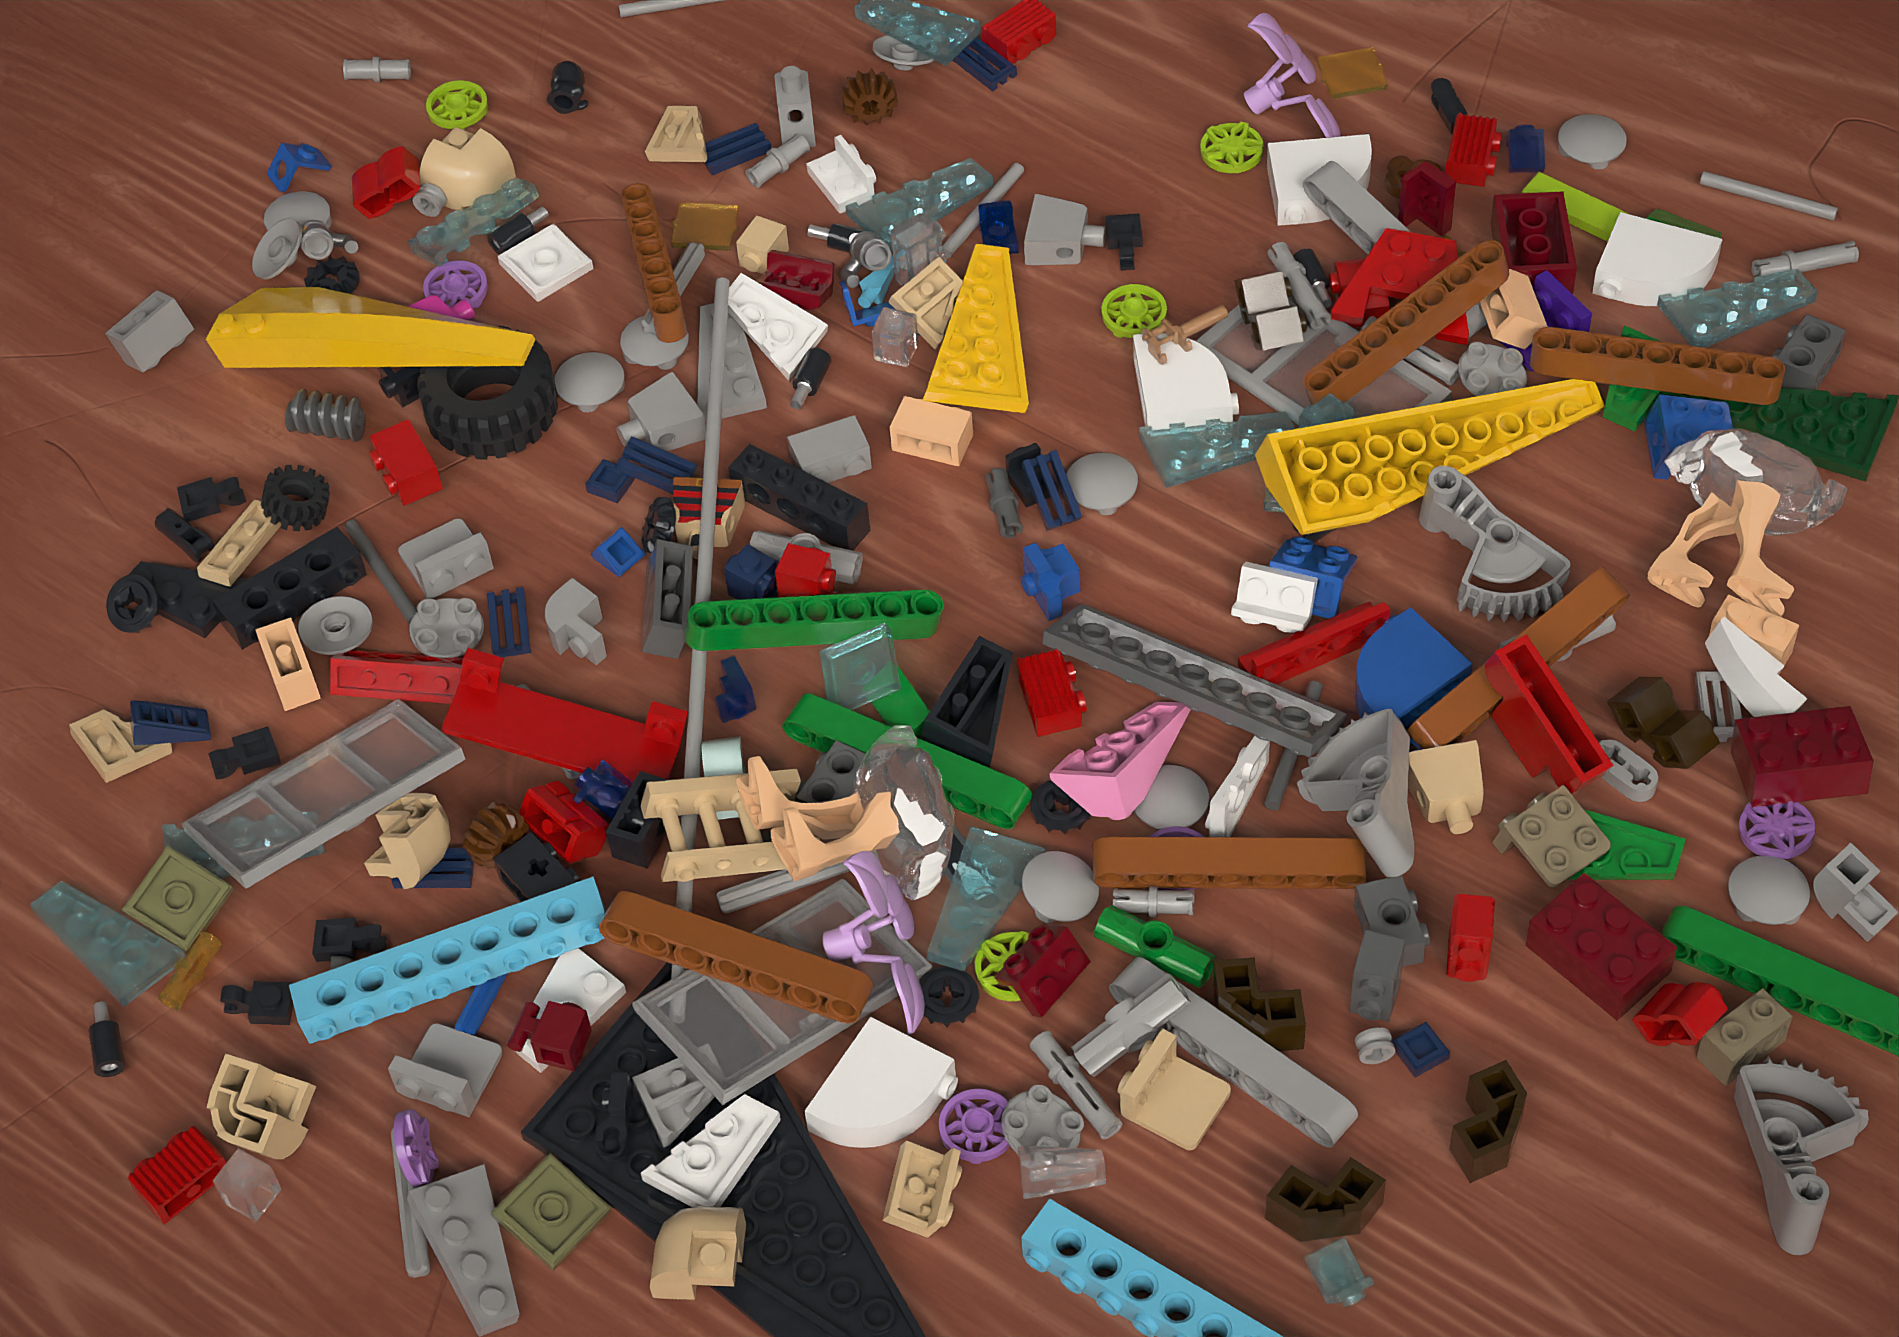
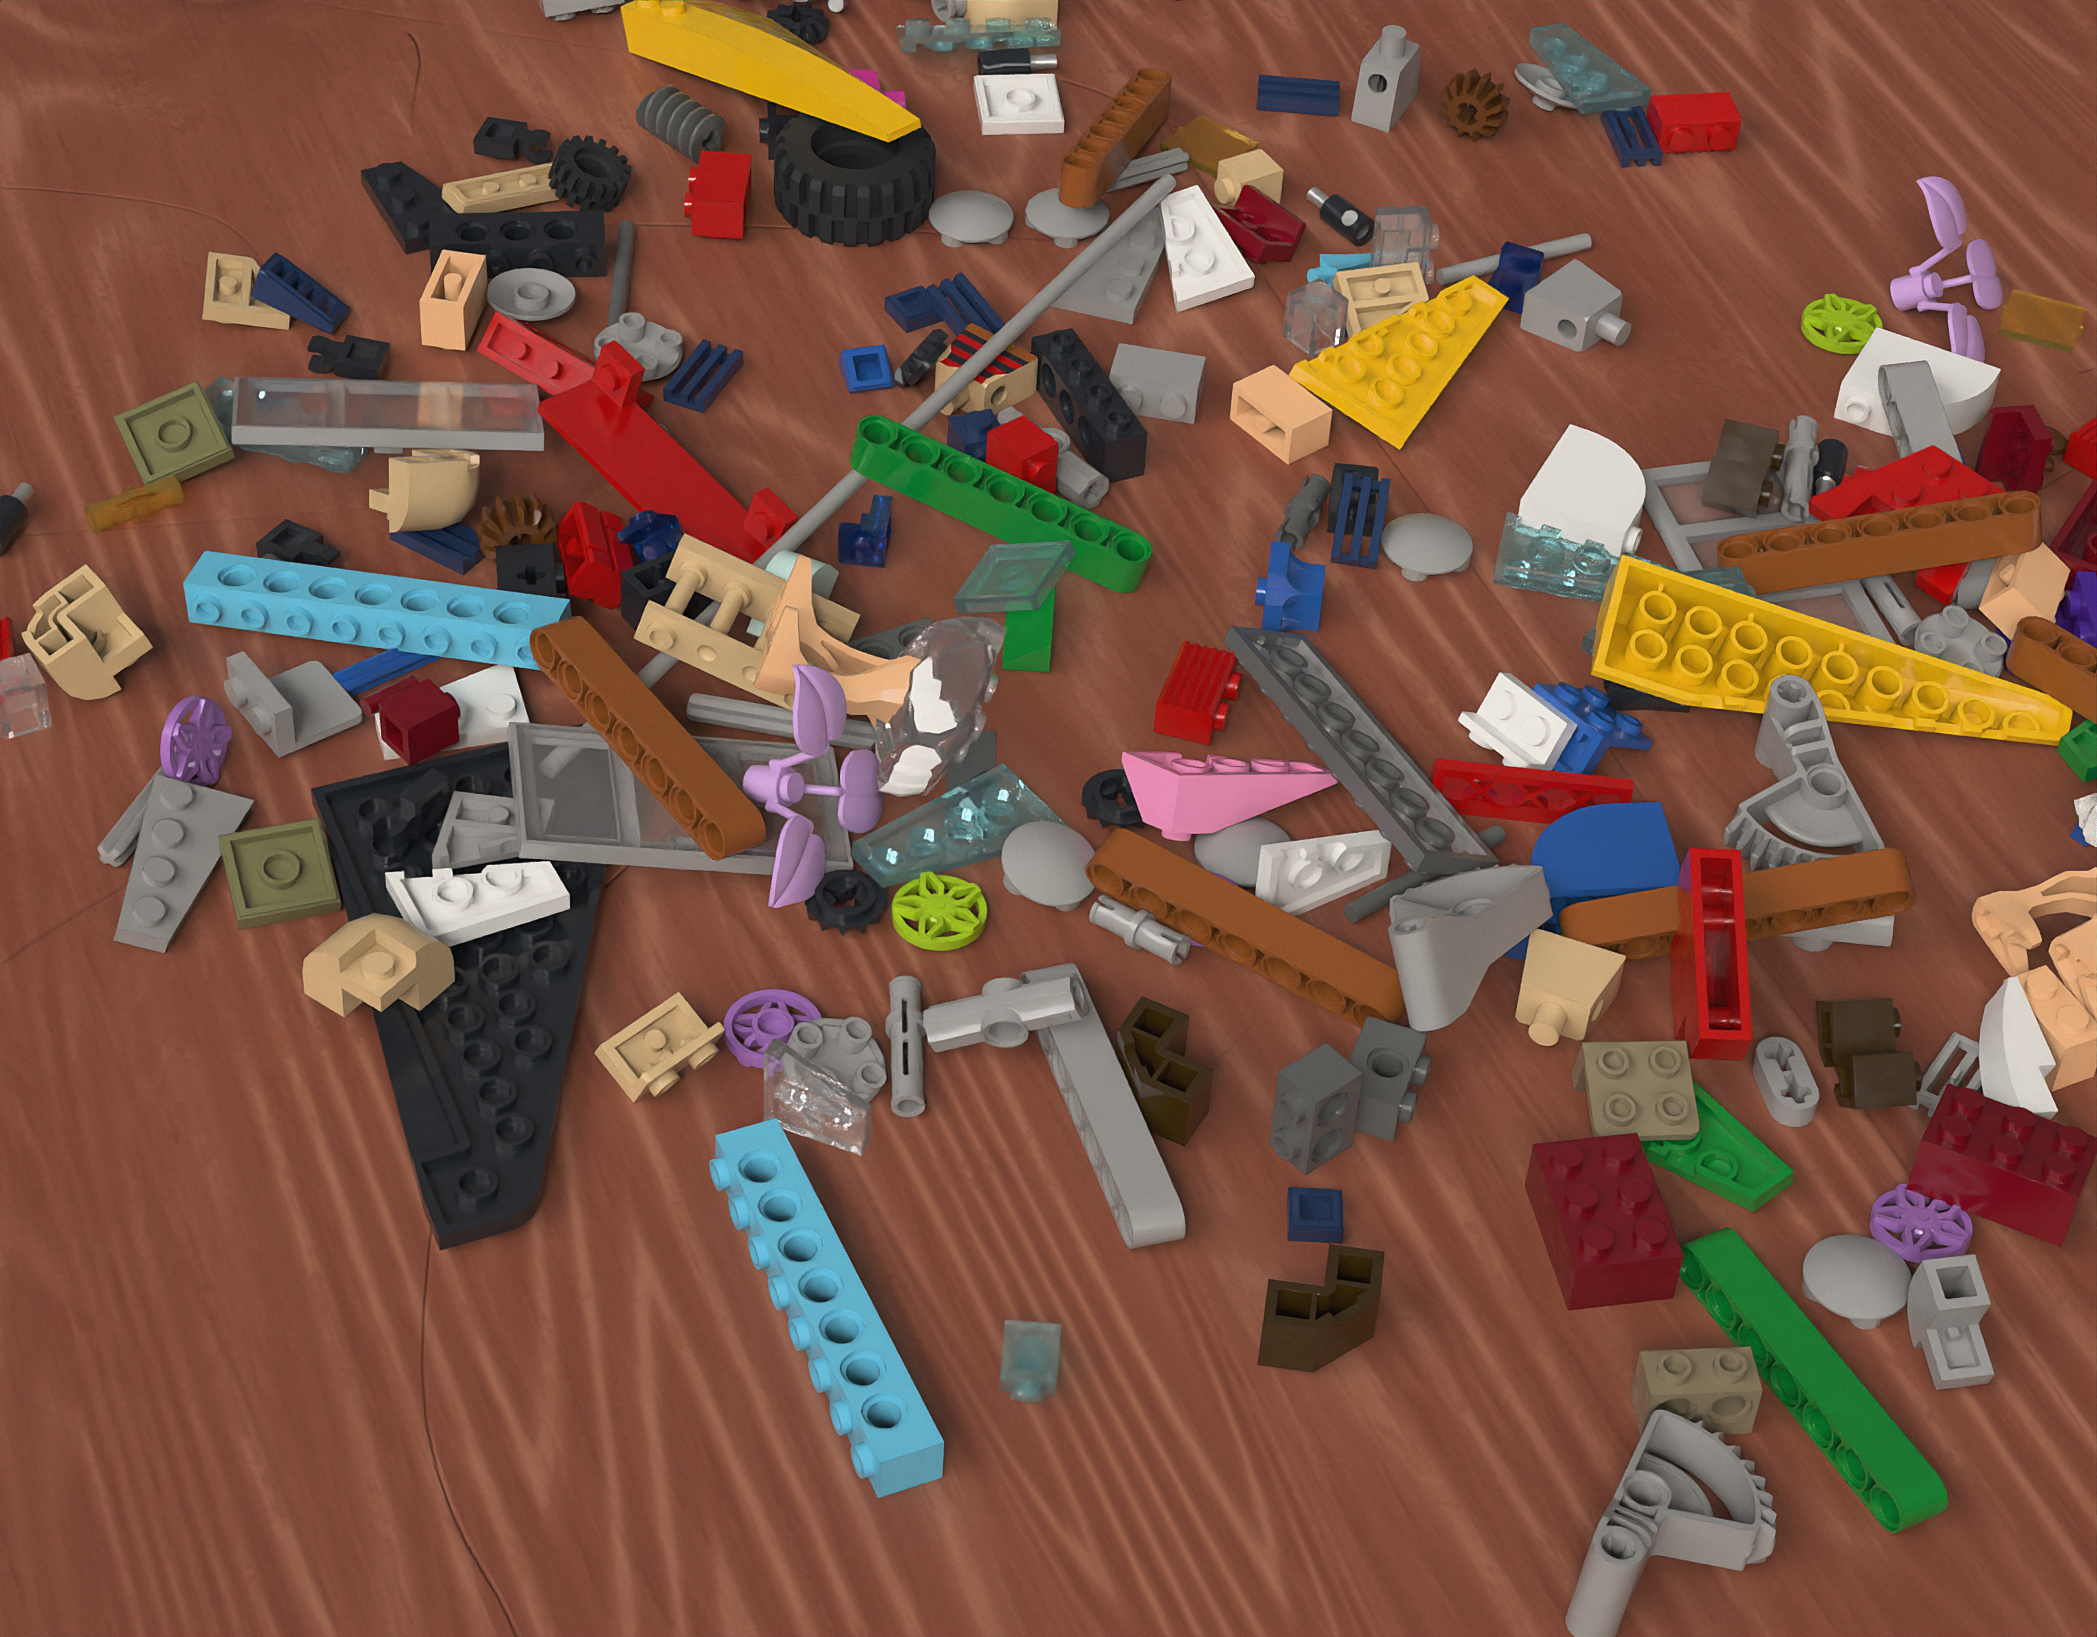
camera: 25 degrees right, 10 degrees down
clear light blue wing [30,881,188,1007] -> none
black gear [106,574,162,633] -> none
black bar [155,508,215,562] -> none
black plate [220,981,293,1025] -> none
light grey bracket [398,519,494,599] -> none
medium lavender wheel [423,261,488,308] -> none
light grey brick [545,578,607,665] -> none
light grey torso [616,372,706,451] -> none
dark grey brick [642,539,693,659] -> none
tan wing [645,106,707,162] -> none
light grey pin [745,133,810,188] -> none
green beam [782,693,1033,829] -> none
black piece [790,348,832,410] -> none
white brick [805,1017,958,1148] -> none
white bracket [806,135,876,214] -> none
flat silver piece [839,231,892,288] -> none
blue bracket [839,281,898,326] -> none
clear light blue wing [845,158,993,251] -> none
black wedge [921,636,1013,768] -> none
dark red bracket [995,923,1091,1018] -> none
green piece [1094,905,1217,988] -> none
lime wheel [1102,284,1167,338] -> none
black plate [1105,213,1143,271] -> none
tan bracket [1117,1029,1231,1150] -> none
medium nougat piece [1142,304,1228,365] -> none
dark brown brick [1265,1157,1386,1242] -> none
light grey bush [1355,1027,1395,1064] -> none
red brick [1446,894,1495,982] -> none
red brick [1631,982,1728,1046] -> none

